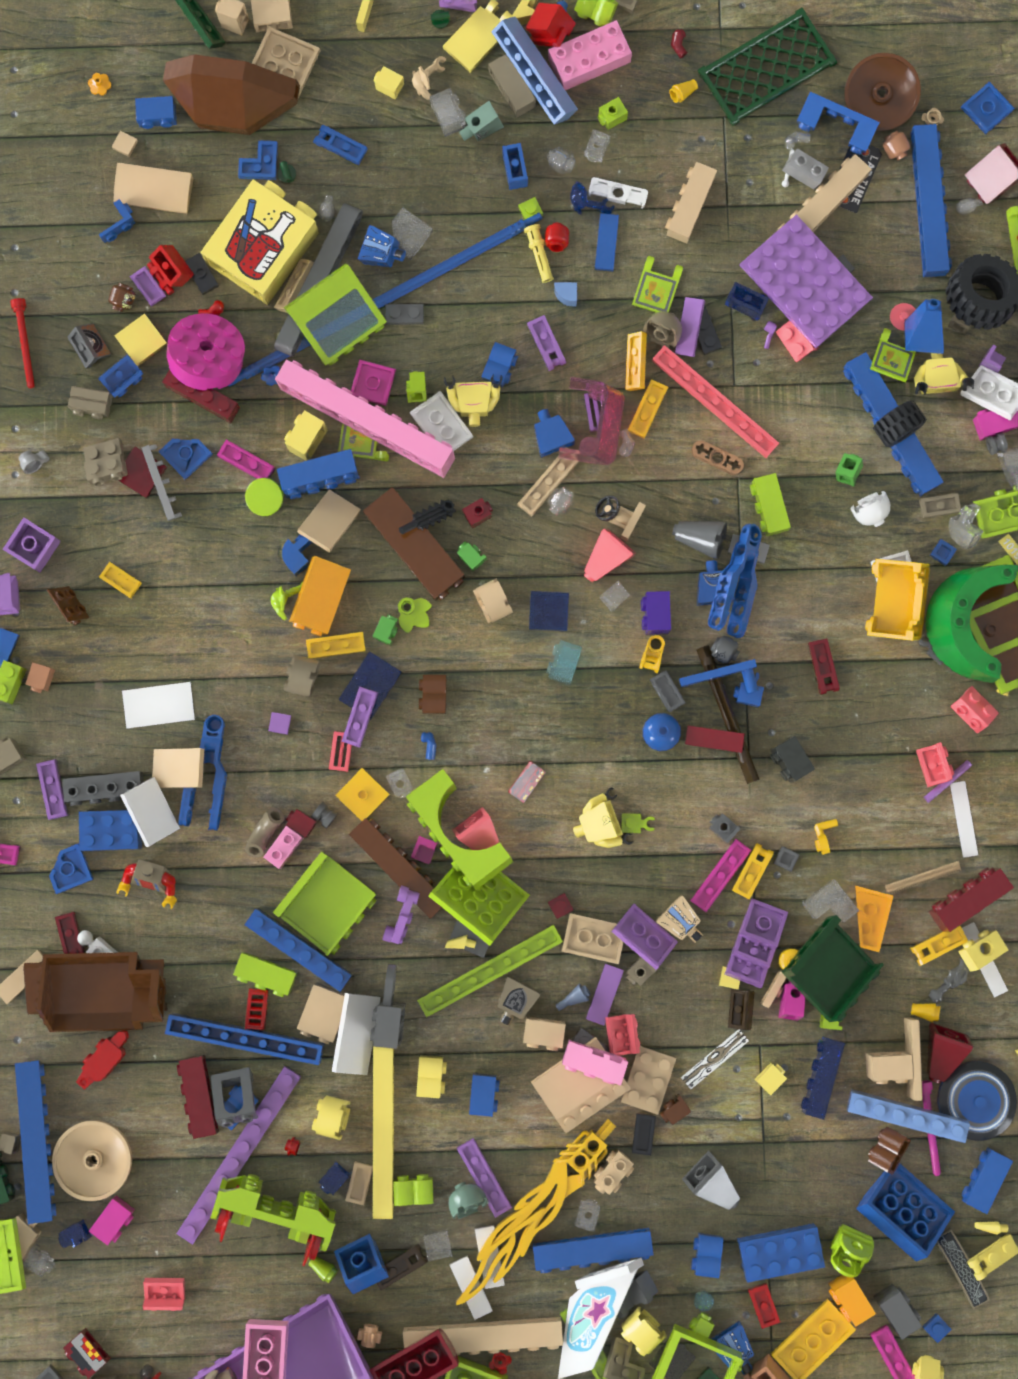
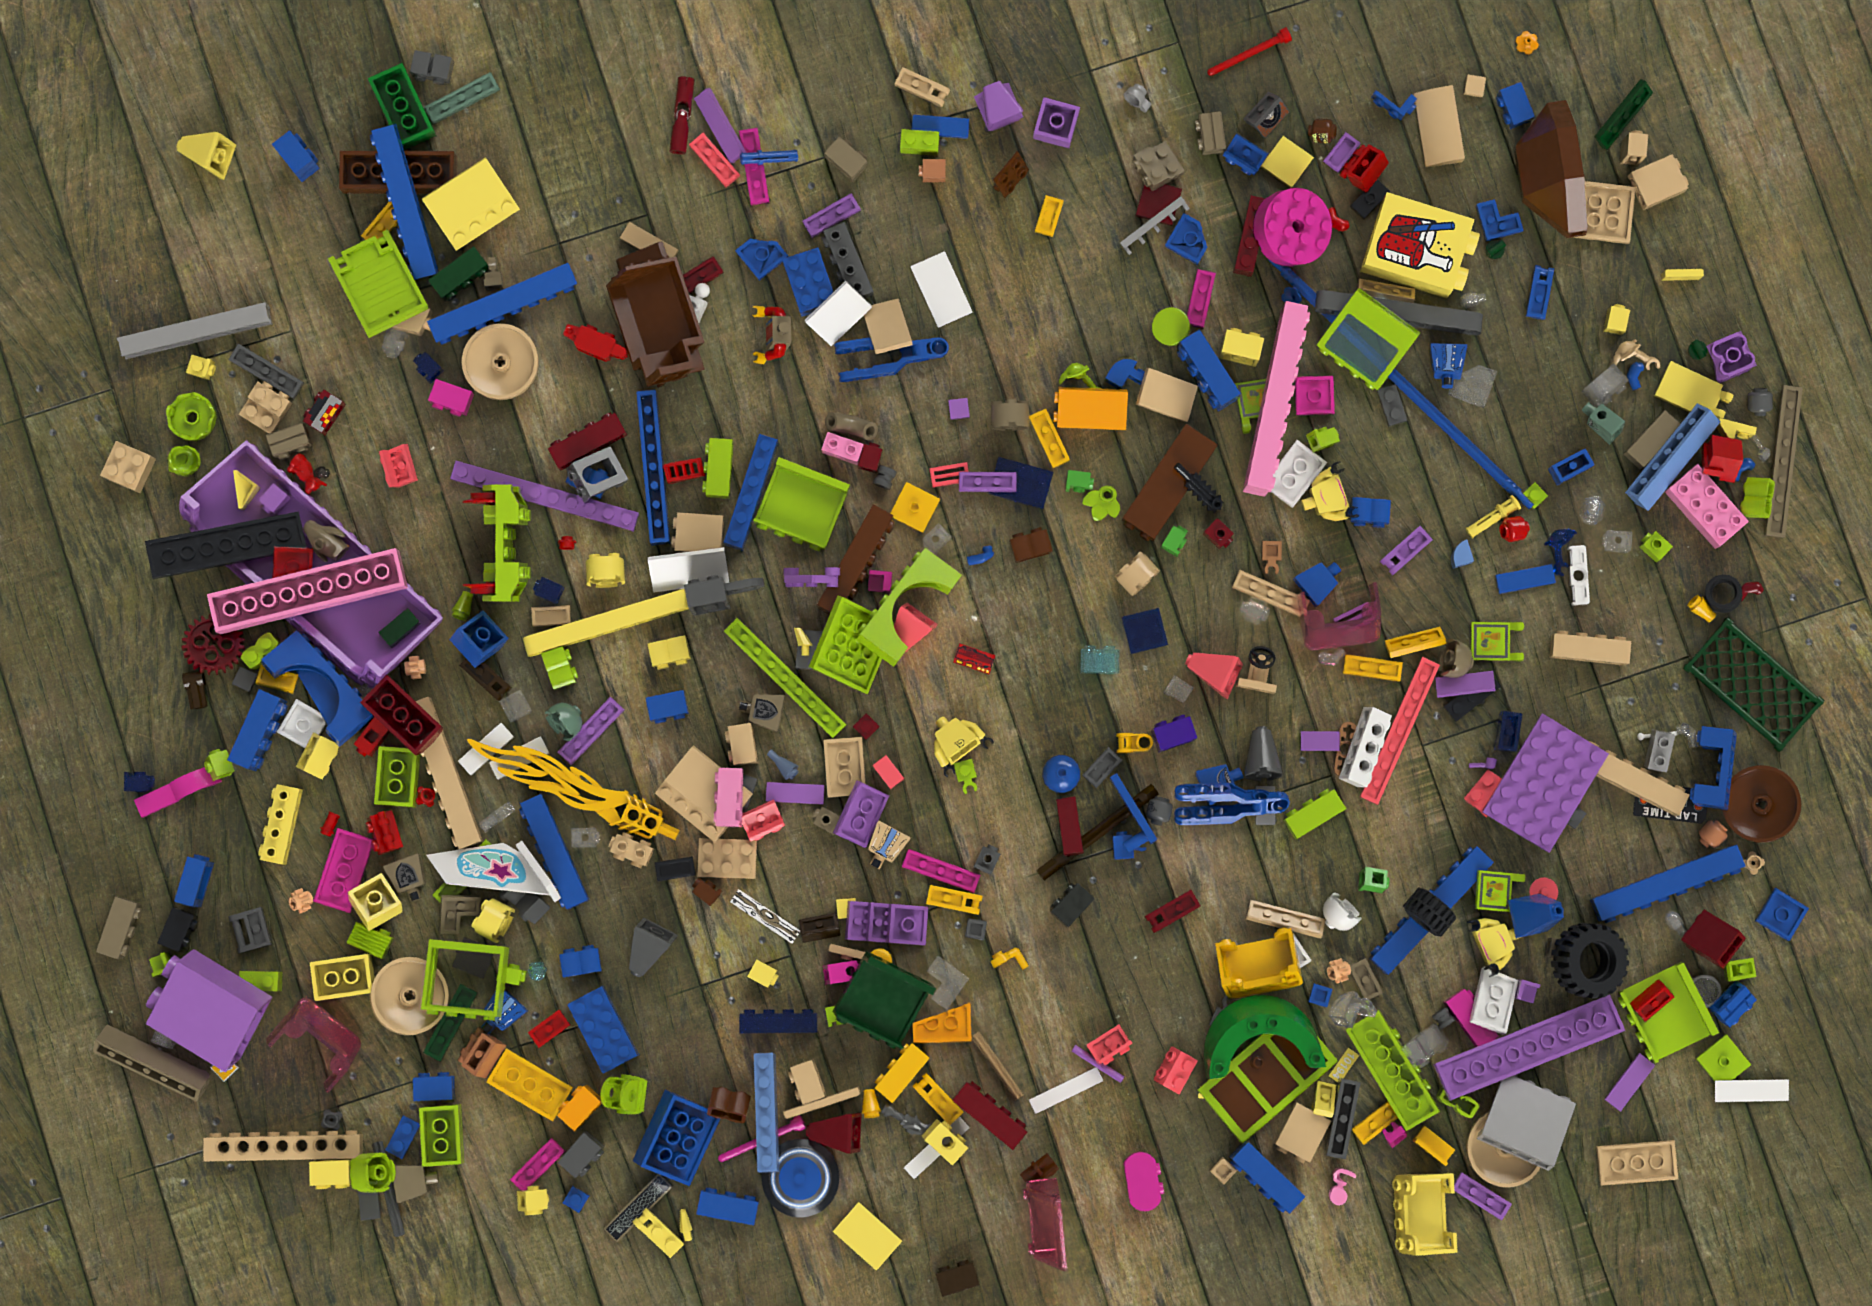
camera: 70 degrees right, 0 degrees up
none -> dark green tile [378,608,421,648]
none -> clear axle [478,802,515,833]
none -> coral piece [872,755,904,789]
none -> yellow brick [874,1043,930,1103]
none -> tan tile [1246,900,1325,939]
none -> medium nougat plate [1262,541,1282,574]
none -> medium lavender tile [1301,731,1340,751]
none -> light nougat gear [1327,958,1351,984]
none -> white brick [1339,707,1392,787]
none -> blue arm [1627,362,1644,391]
none -> black tyre [1705,574,1742,613]

